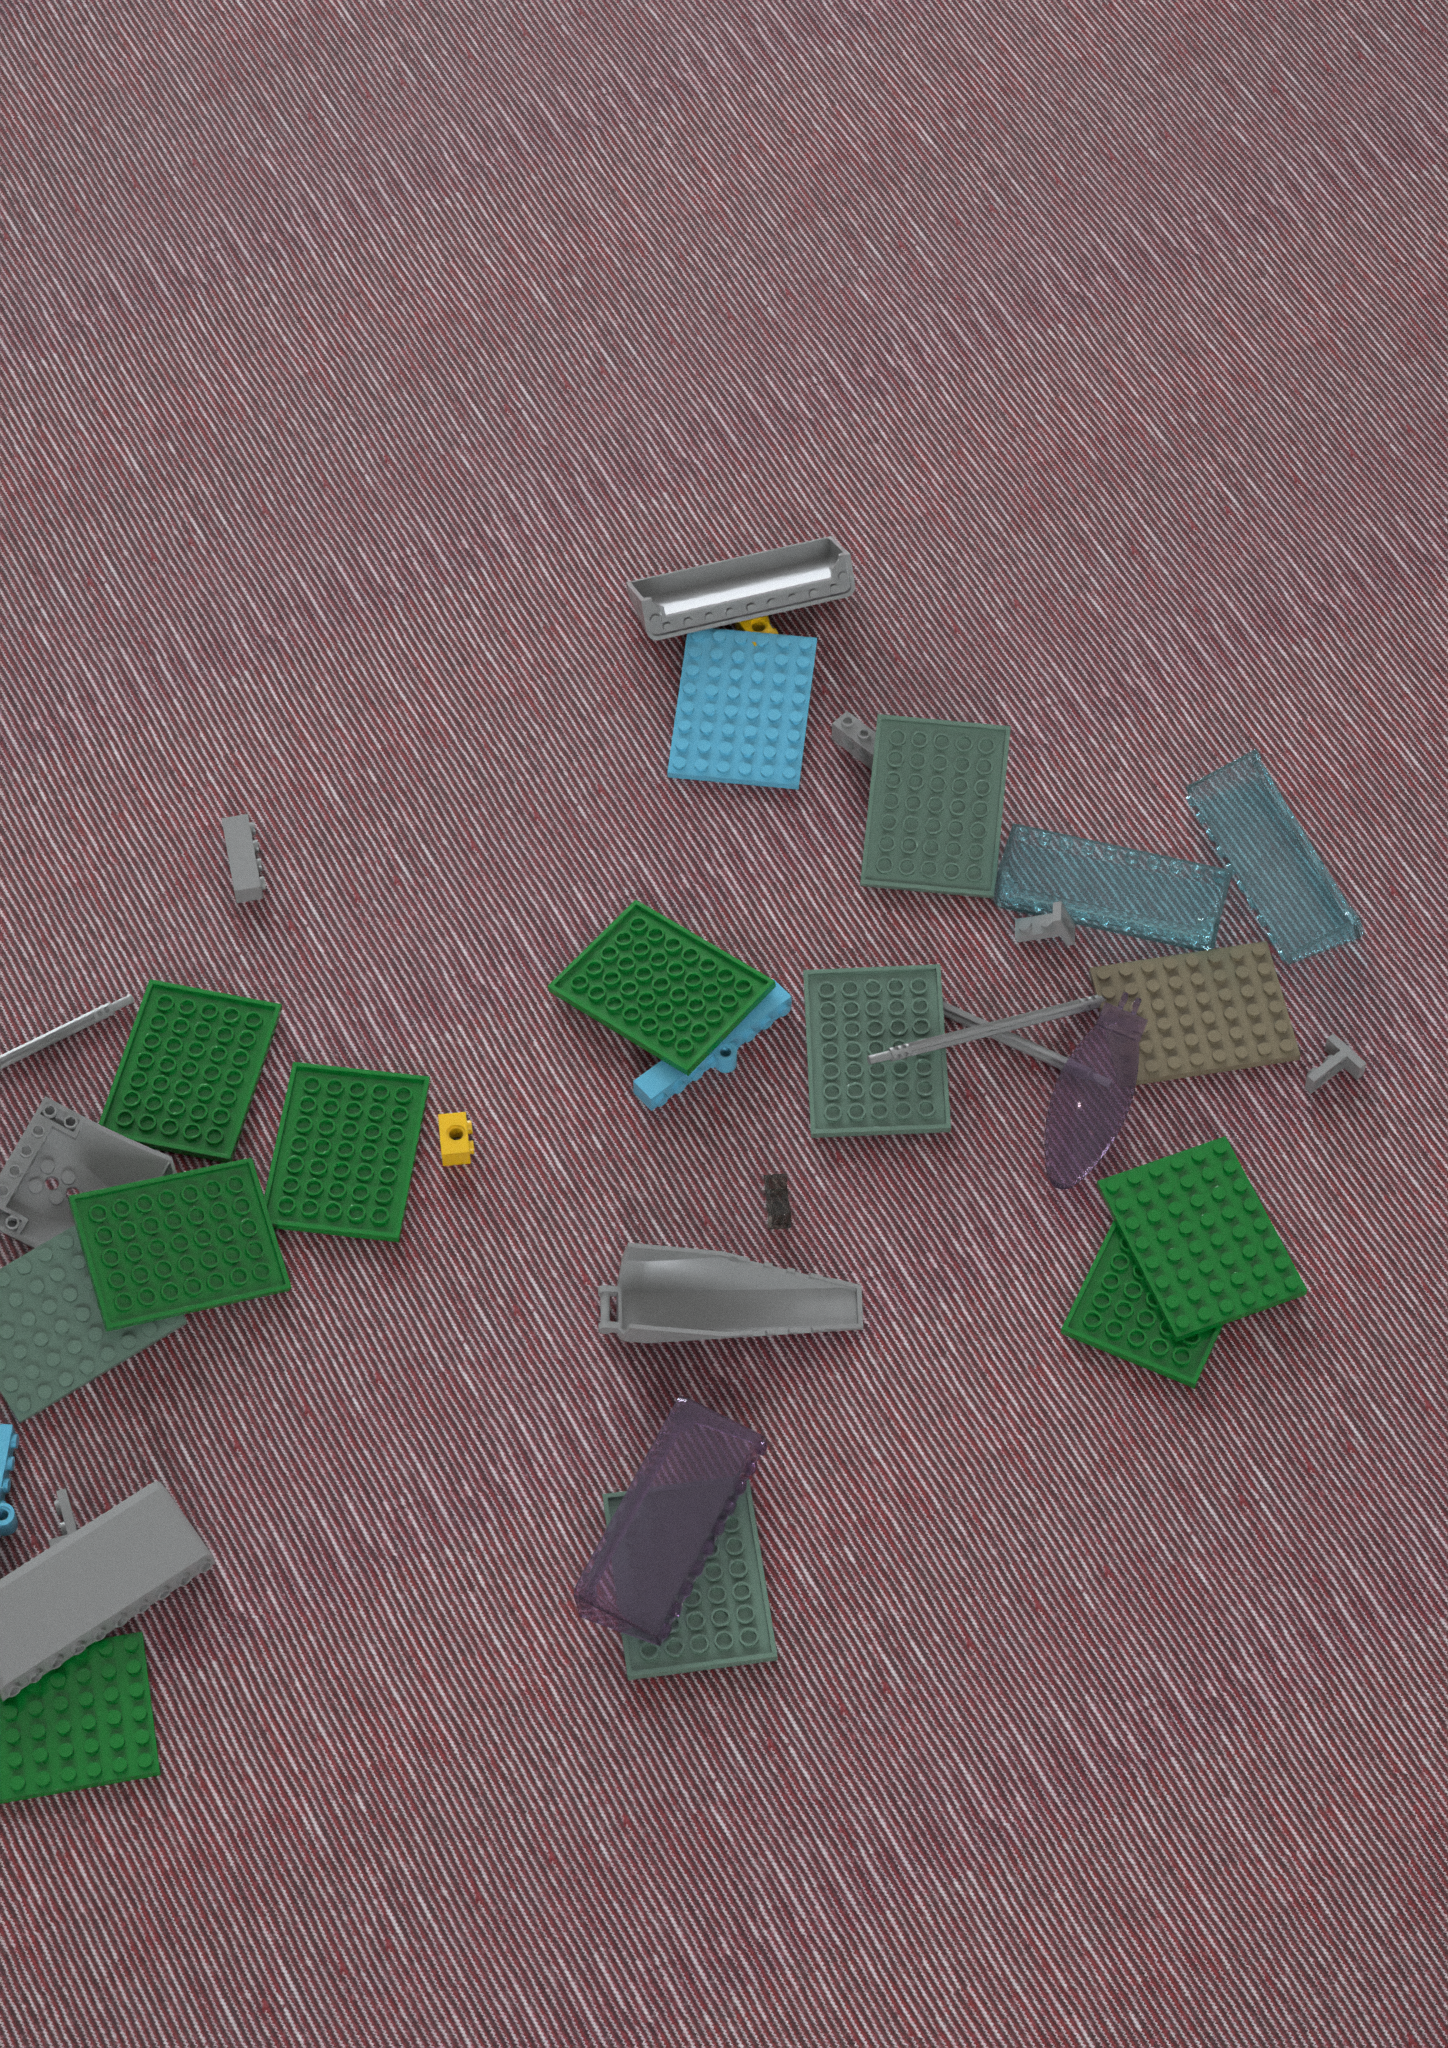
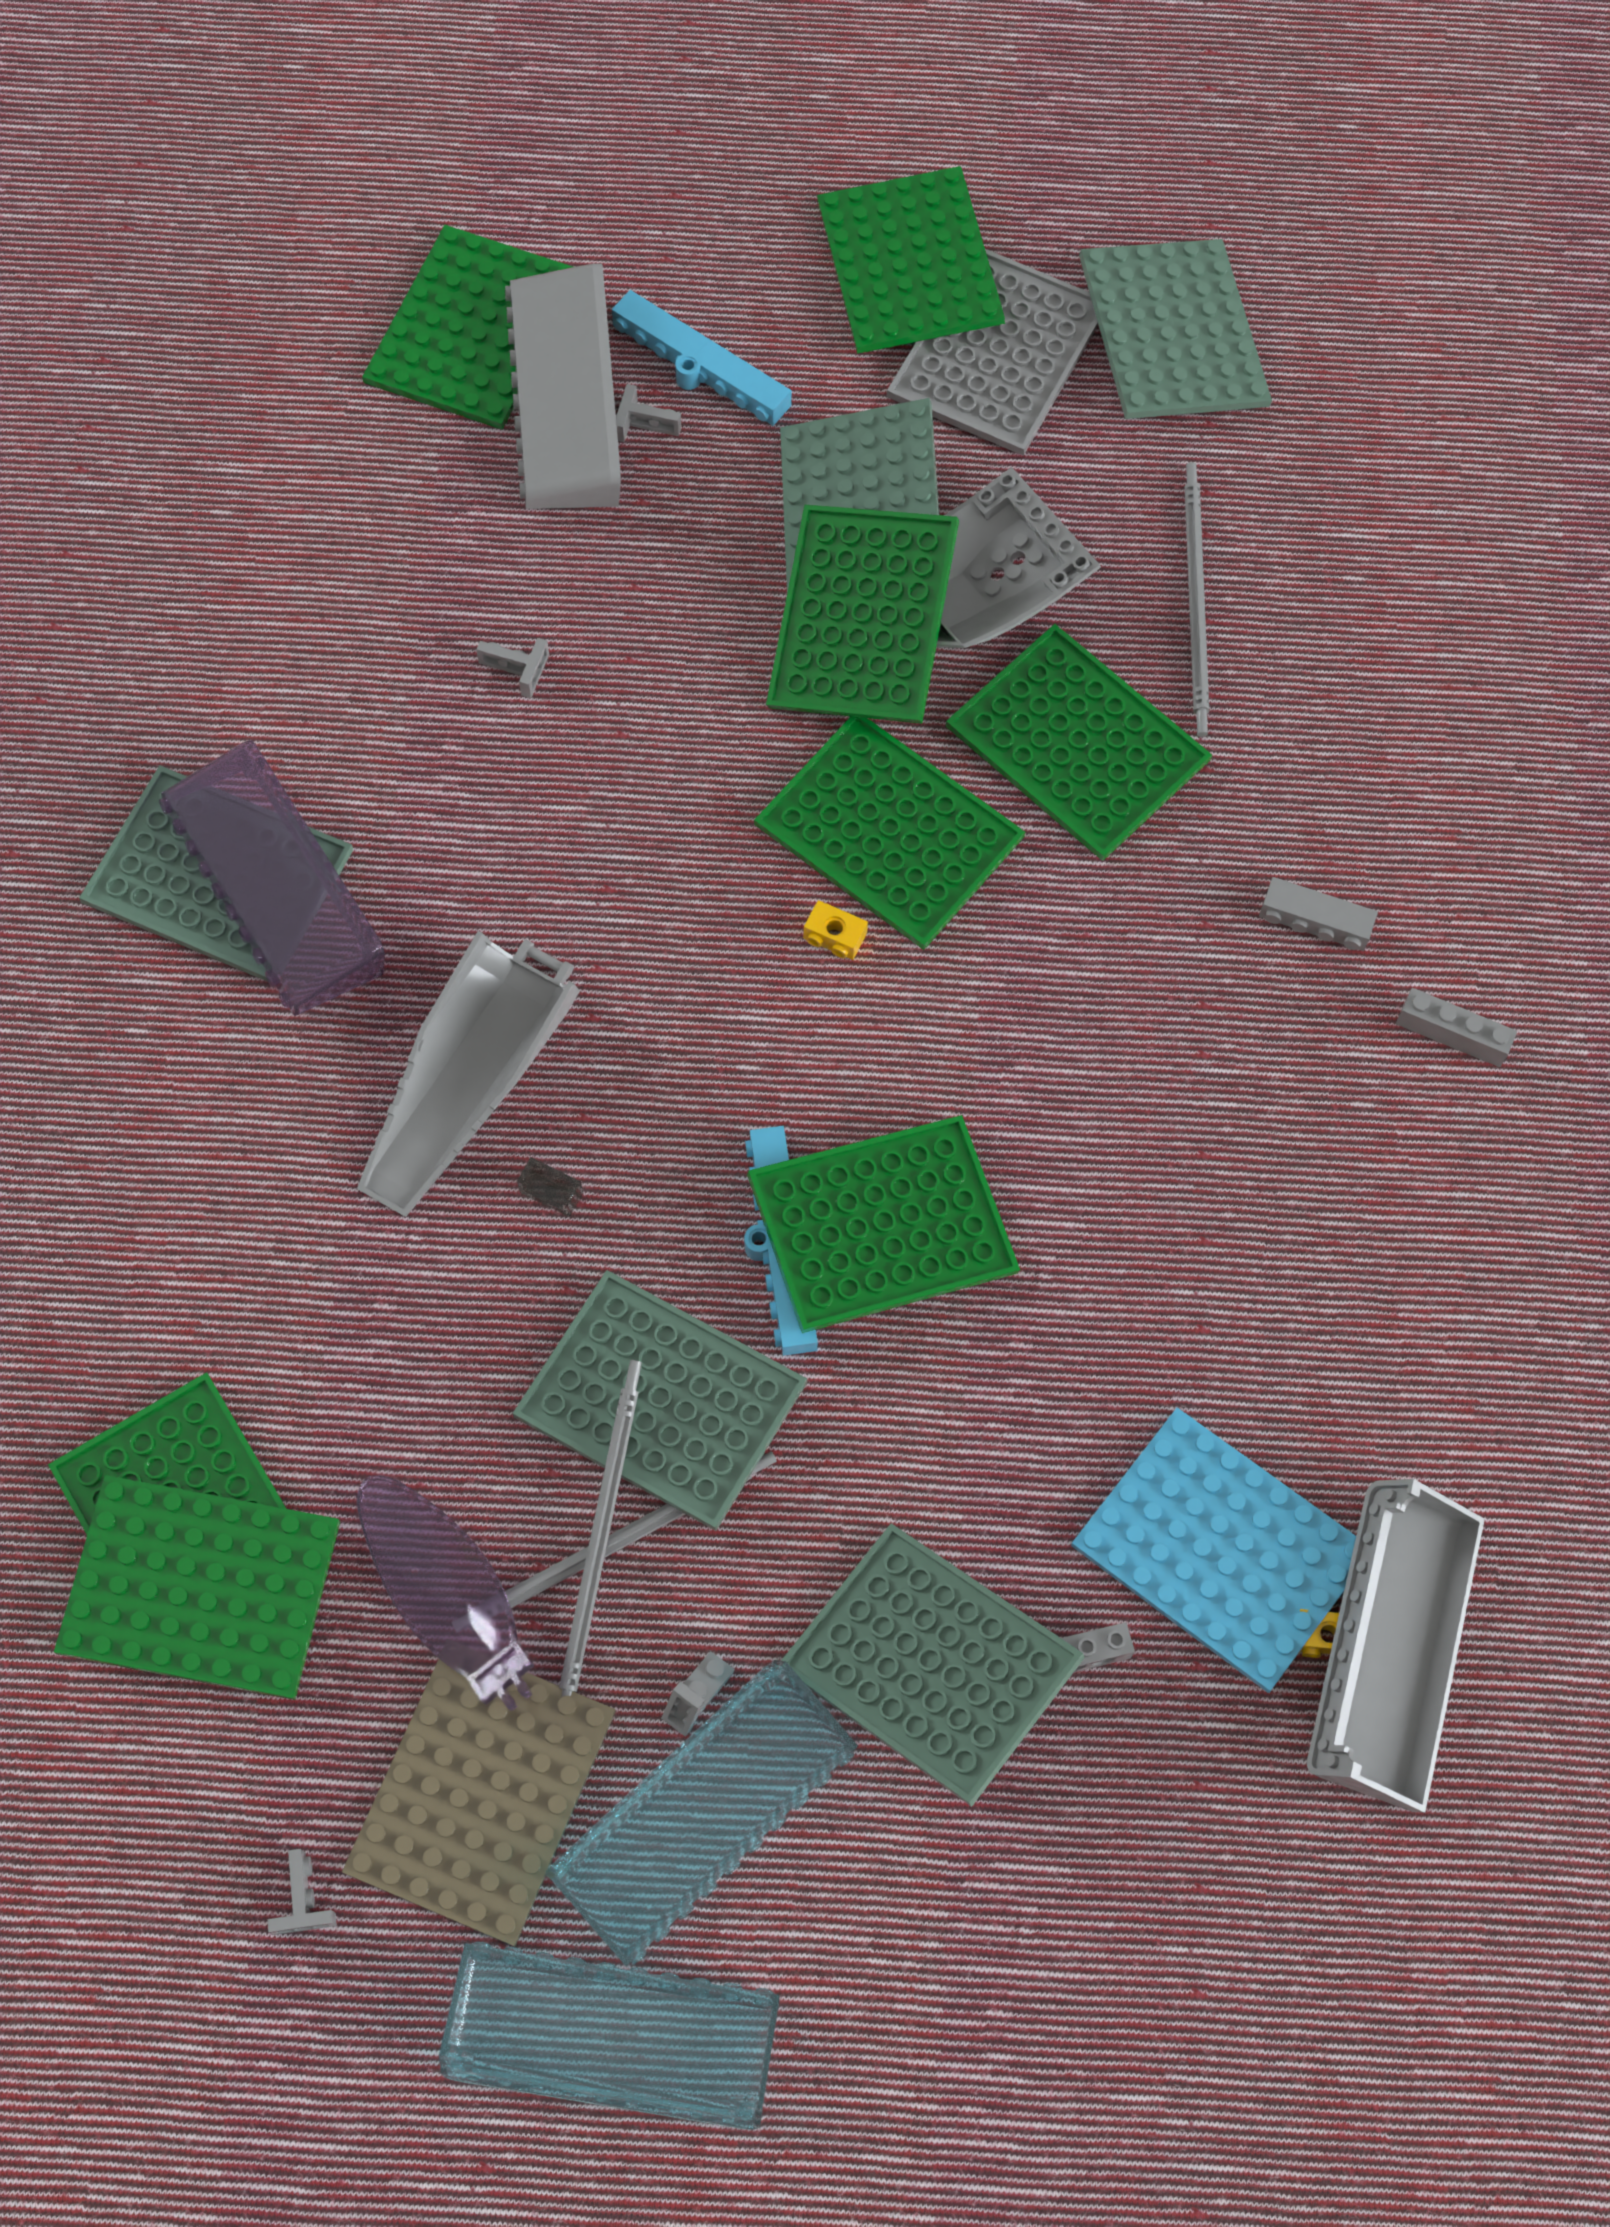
camera: 120 degrees right, 10 degrees up
none -> light grey bracket [476,638,549,698]
none -> light grey brick [1396,988,1518,1067]

